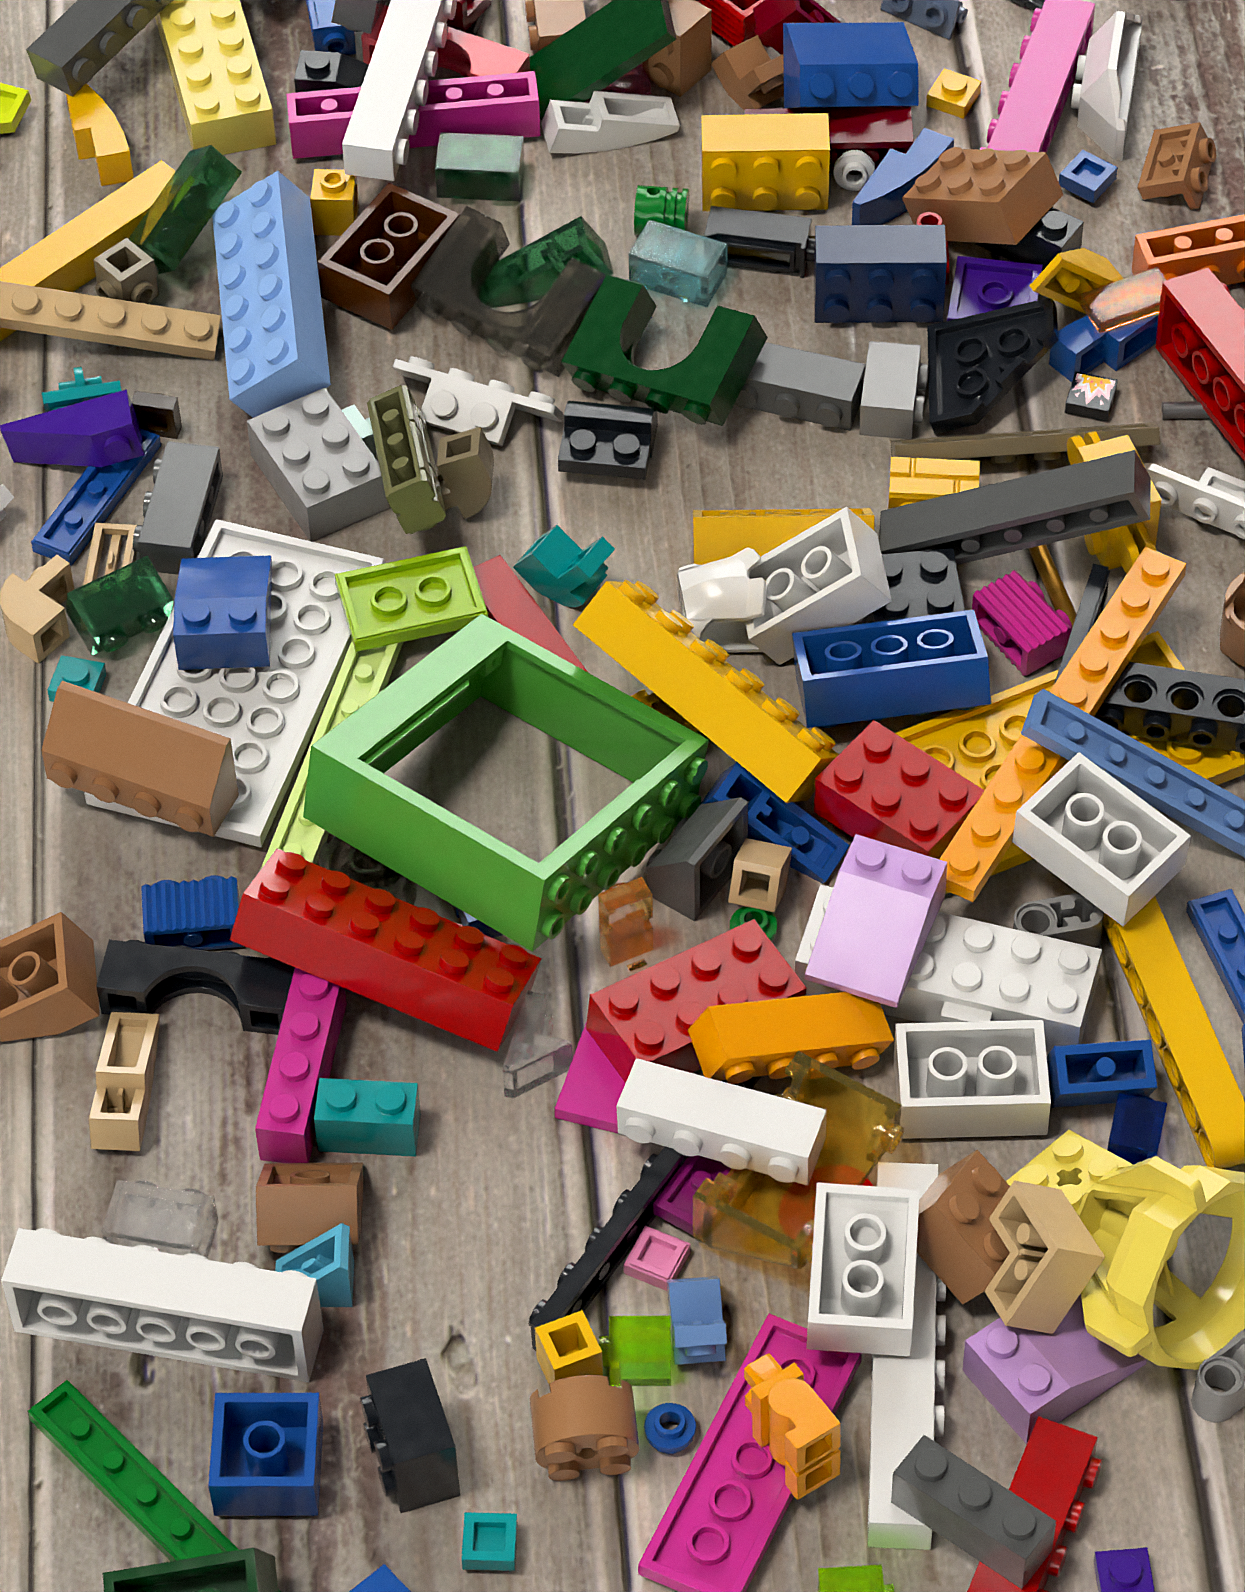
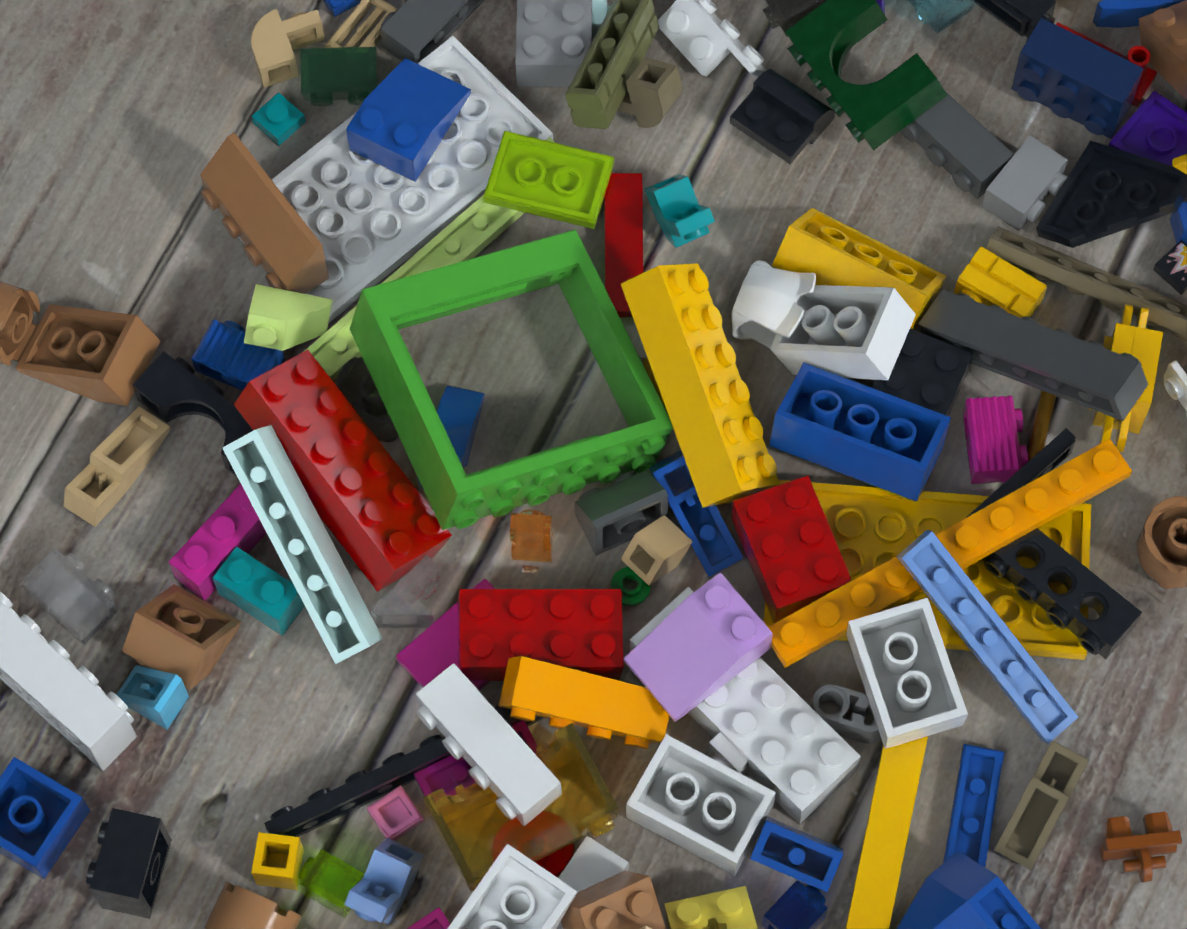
camera: 30 degrees right, 15 degrees up
none -> light aqua brick [223,425,383,664]
none -> yellowish green slope [244,284,333,351]

